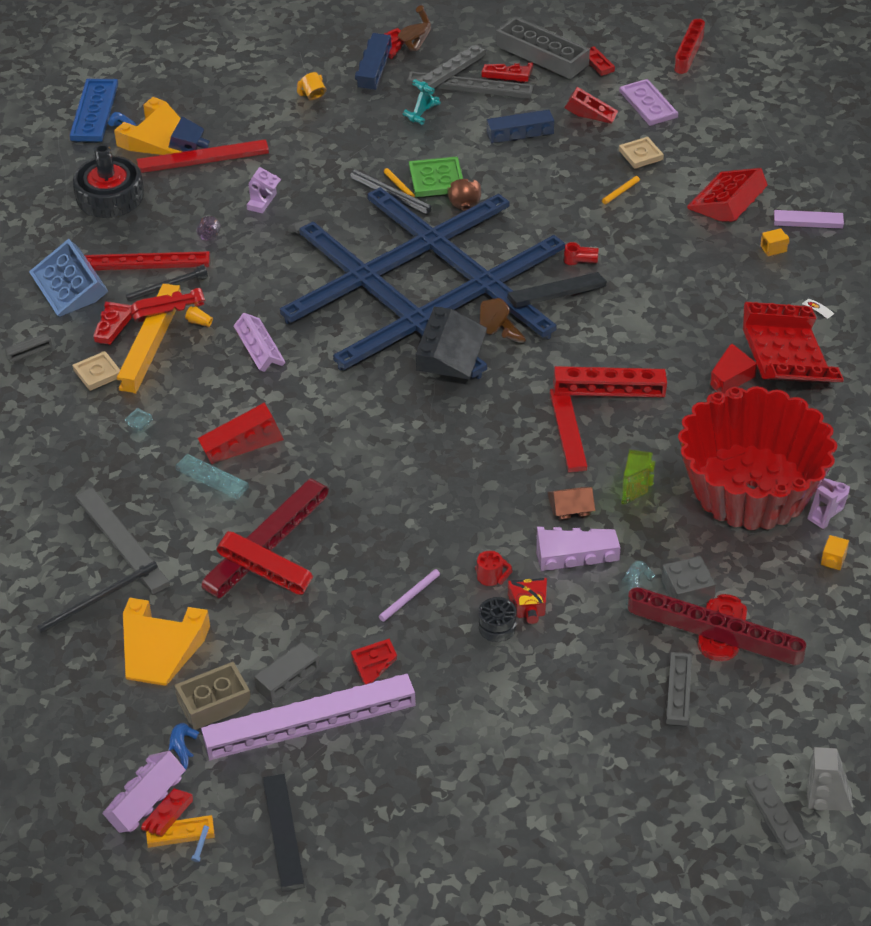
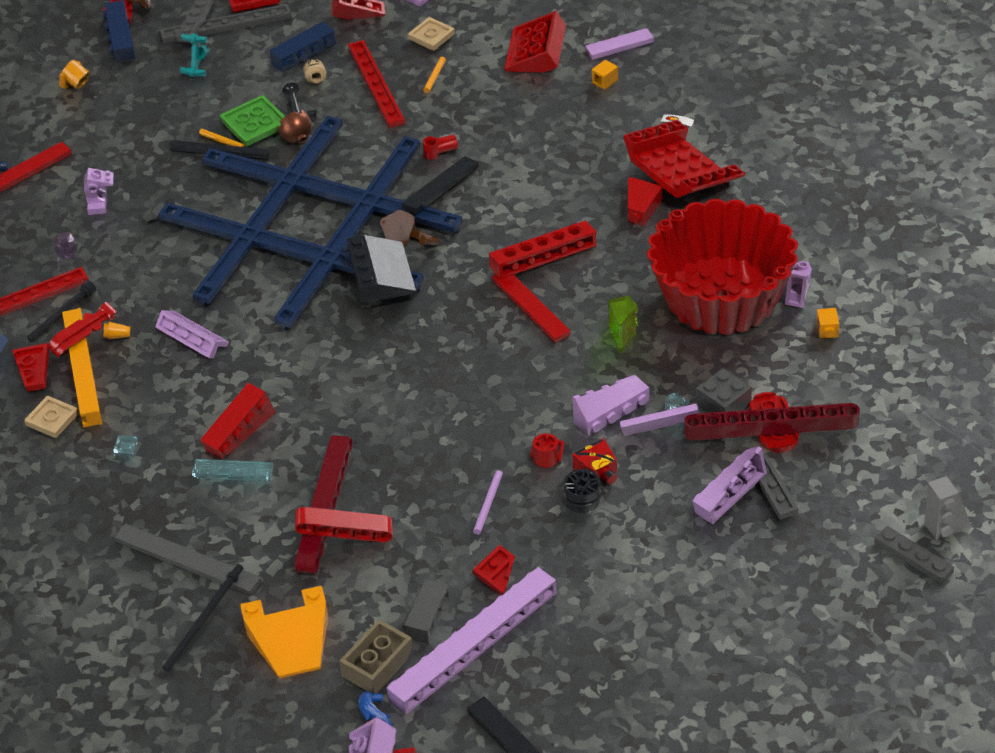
camera: 25 degrees left, 0 degrees up
copper slope [548,487,595,519] -> none
none -> black piece [282,82,317,117]
none -> tan head [303,59,327,84]
none -> red tile [348,40,405,128]
none -> lavender tile [620,404,699,436]
none -> lavender wedge [692,446,767,524]

